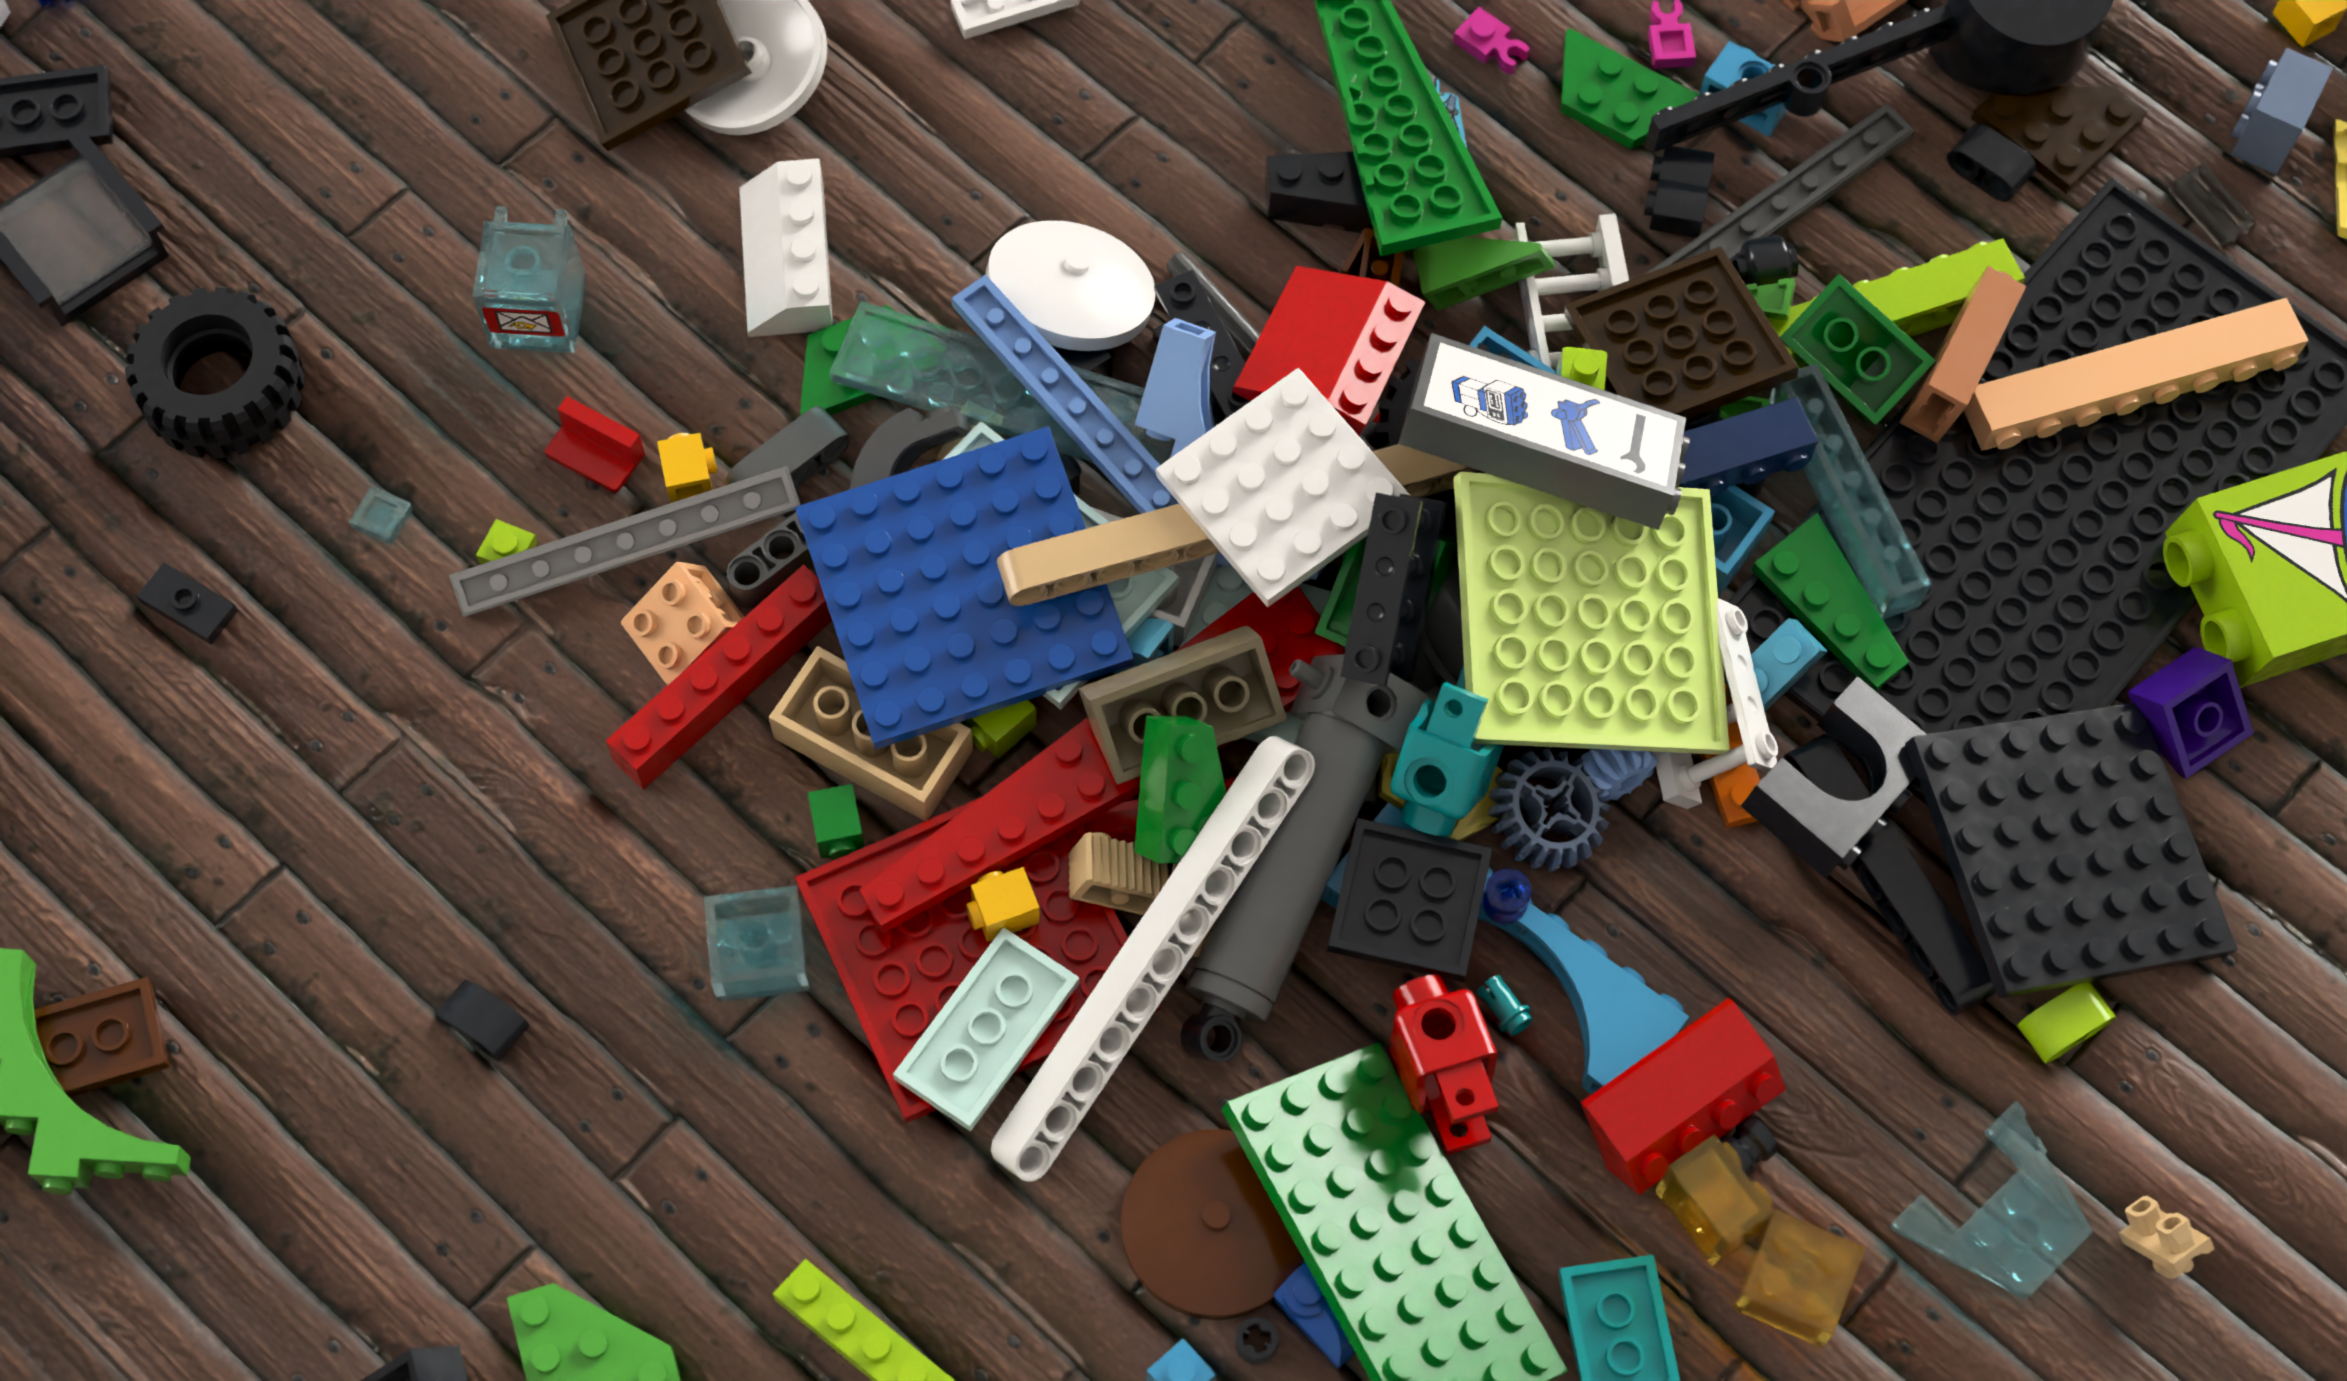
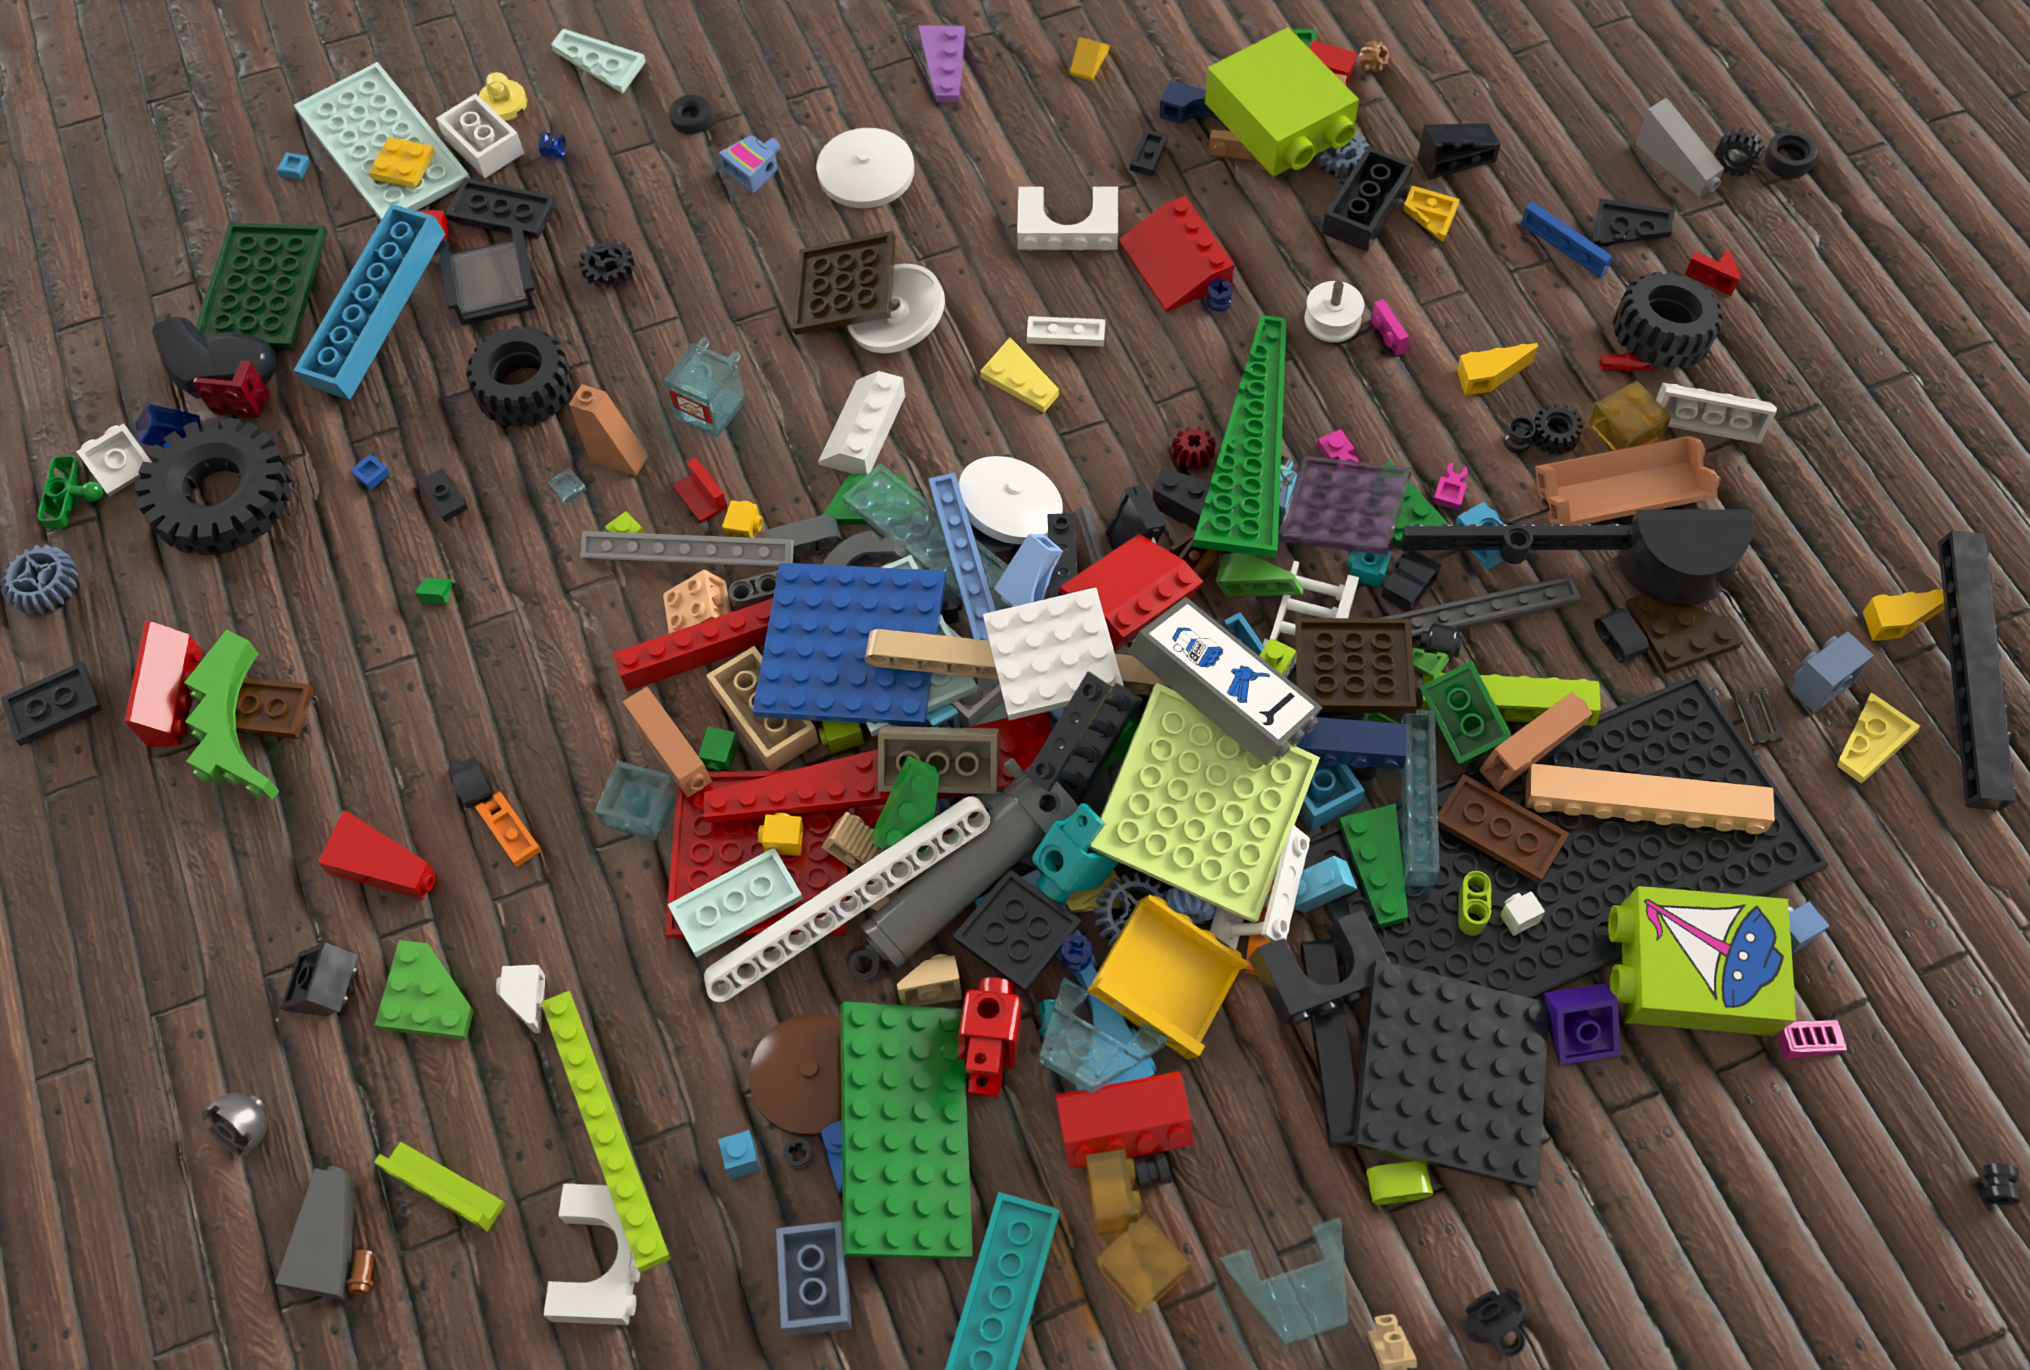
camera: 30 degrees right, 5 degrees down
none -> red slope [318,811,435,900]
none -> blue plate [350,454,390,490]
none -> green slope [415,578,453,605]
none -> orange plate [475,791,541,868]
none -> white slope [496,965,545,1033]
none -> nougat slope [569,384,648,476]
none -> black gear [579,238,635,288]
none -> nougat slope [623,687,712,797]
none -> tan slope [897,954,962,1007]
none -> light yellow wing [980,338,1059,413]
none -> clear light blue wing [1038,978,1167,1094]
none -> yellow panel [1087,895,1249,1060]
none -> black piece [1105,485,1166,549]
none -> dark red gear [1171,425,1216,471]
none -> clear purple plate [1278,456,1411,556]
none -> teal brick [1347,546,1392,589]
none -> reddish brown plate [1433,774,1569,884]
none -> lime beam [1458,871,1491,936]
none -> black tile [1460,1288,1526,1357]
none -> white plate [1500,891,1545,936]

